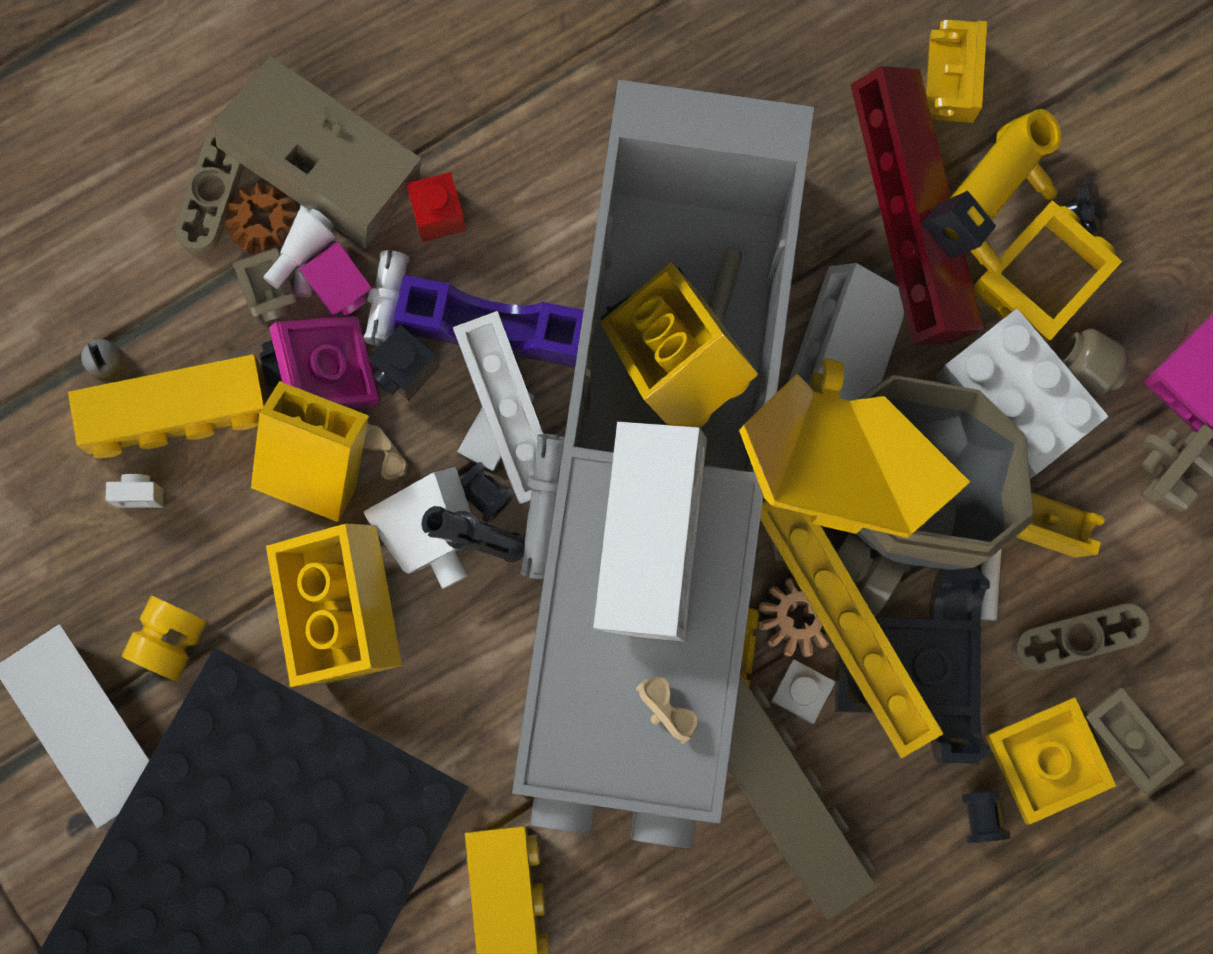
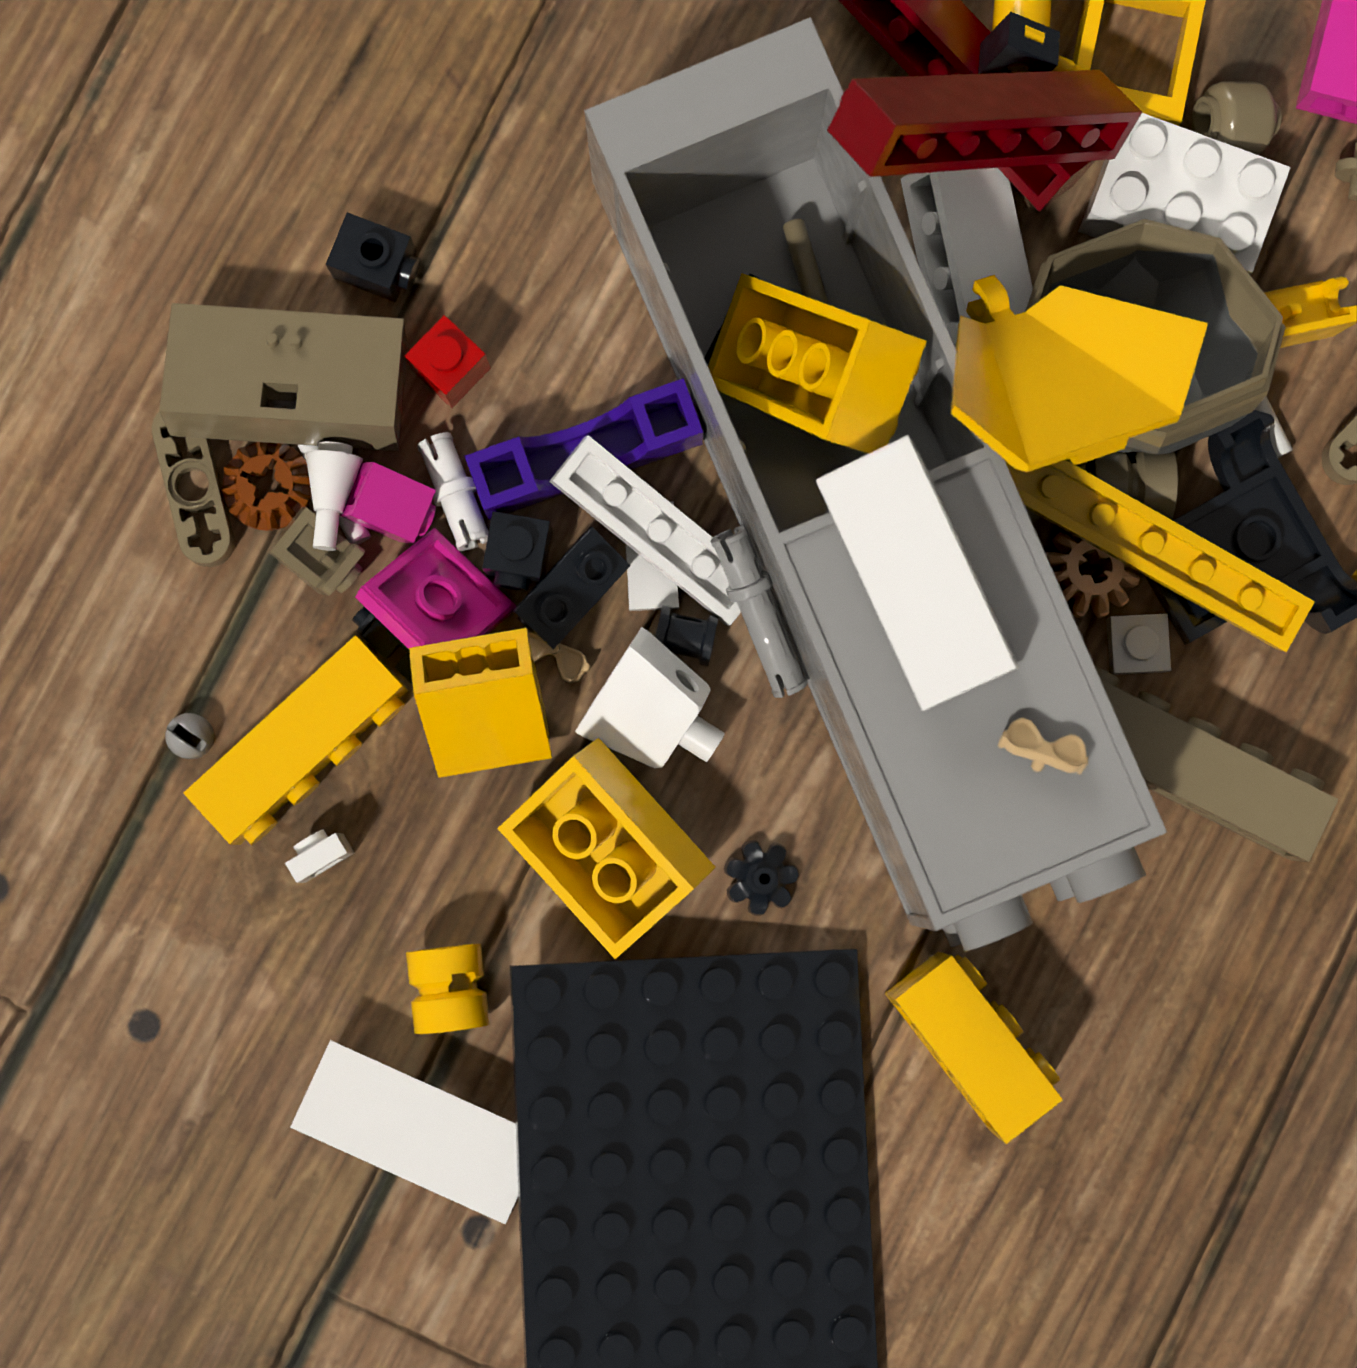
camera: 30 degrees left, 5 degrees up
black pin [421,506,525,563] -> none
none -> black brick [326,212,420,303]
none -> black hinge [513,526,631,650]
none -> black plant [724,840,799,916]
none -> dark red brick [827,70,1142,177]

